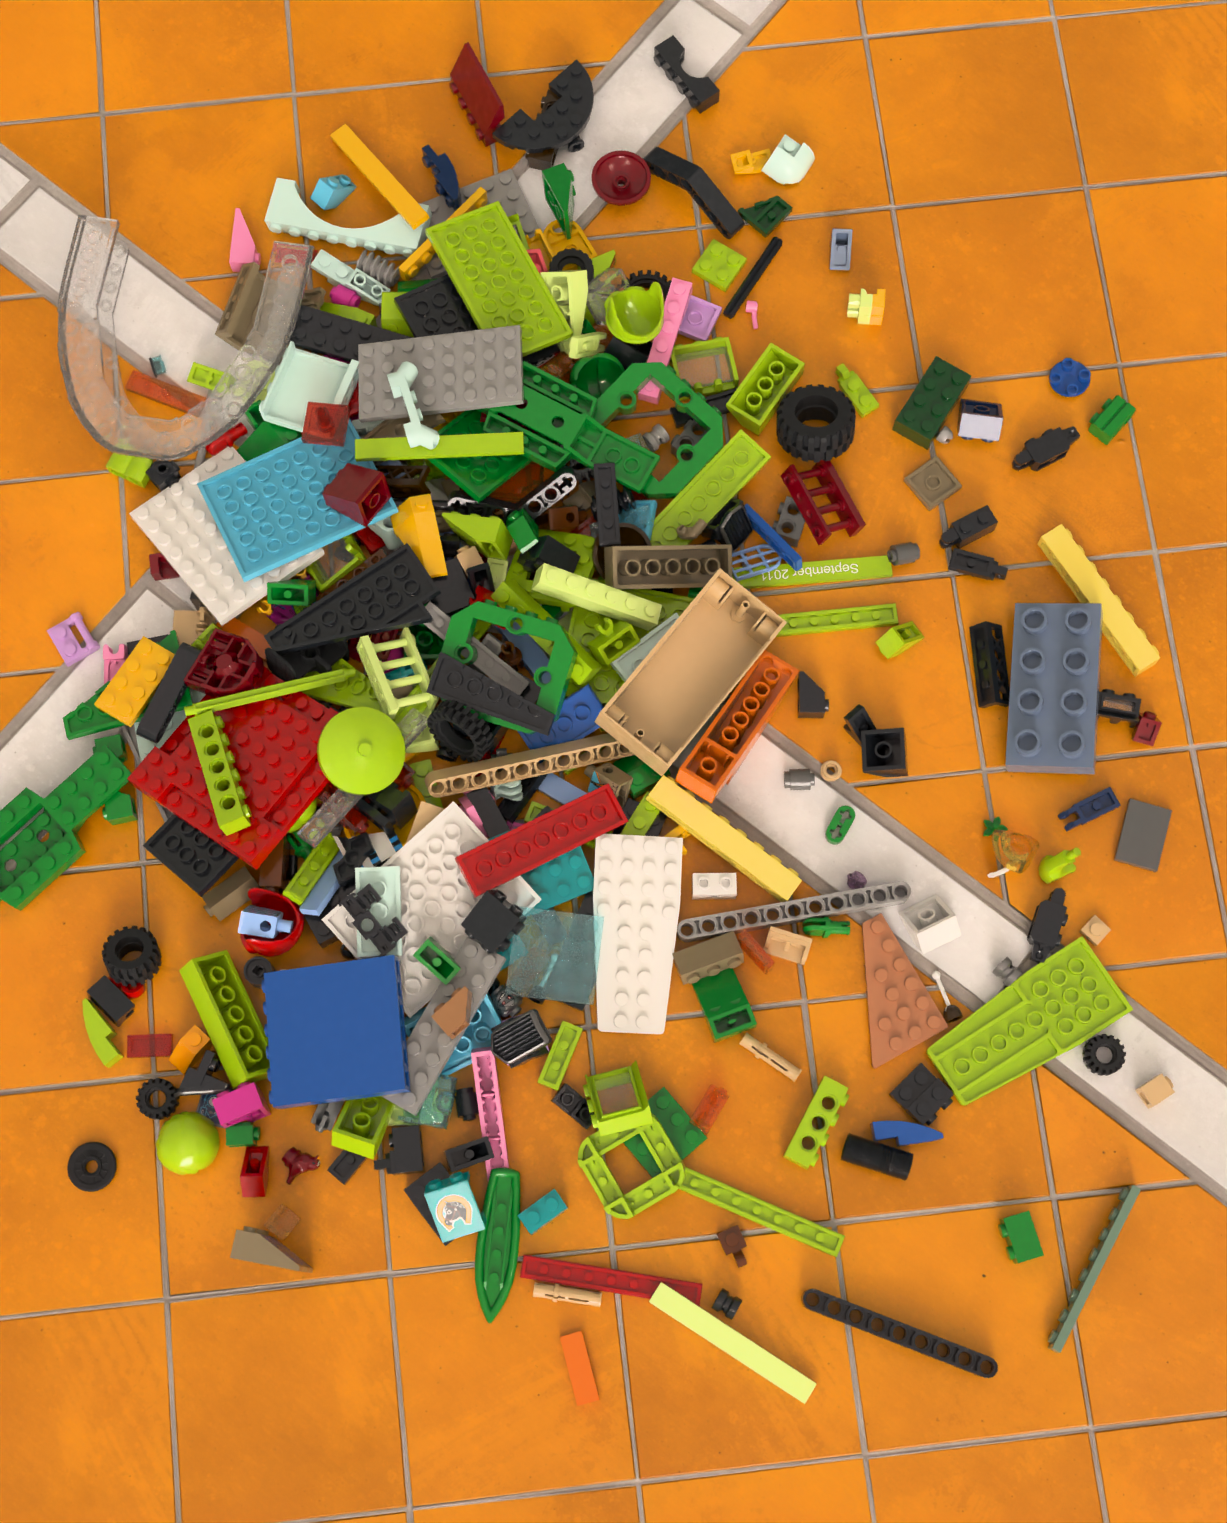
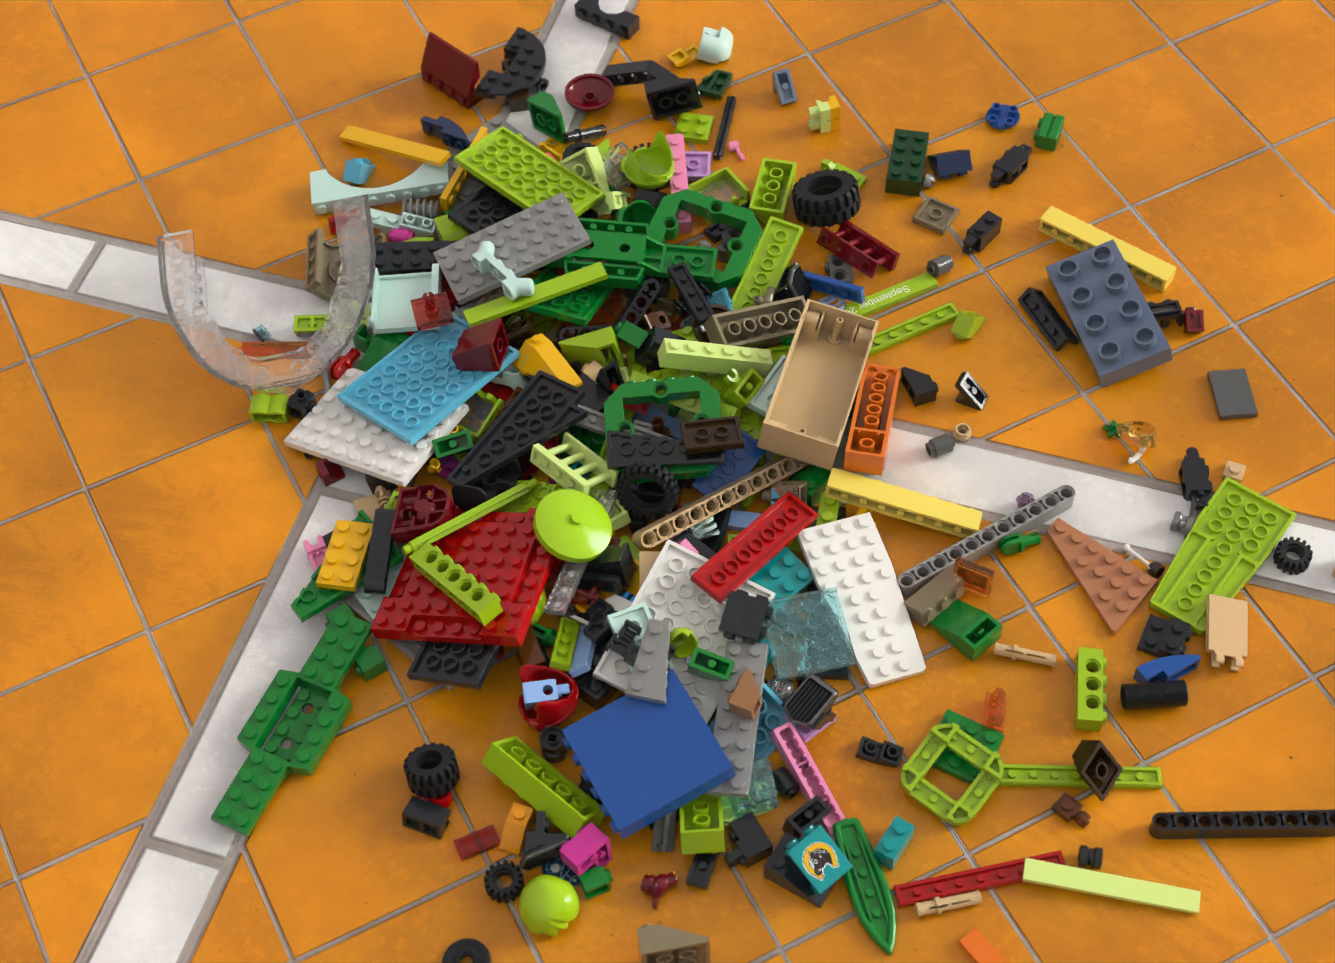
camera: 20 degrees left, 20 degrees down
lavender plate [47,612,100,667] -> none
lime slope [82,998,124,1068] -> none
dark tan brick [202,866,260,921] -> none
bright pink slope [229,208,261,272] -> none
red slope [240,1146,269,1197] -> none
lime plate [537,1021,583,1091] -> none
lime window [583,1061,653,1137] -> none
white brick [692,873,737,900] -> none
tan hinge [763,926,813,965] -> none
green beam [825,805,855,845] -> none
black slope [861,728,908,777] -> none
white slope [898,894,961,954] -> none
black hinge [948,548,1008,580] -> none
green brick [998,1211,1044,1264] -> none
lime animal [1038,847,1081,884] -> none
dark blue hinge [1058,787,1121,832] -> none
none -> black pin [562,125,607,144]
none -> light grey wing [625,618,670,705]
none -> black slope [644,78,702,120]
none -> lime hair [669,627,698,659]
none -> dark brown tile [680,416,744,455]
none -> dark brown slope [1072,740,1123,801]
none -> tan tile [1205,594,1248,672]

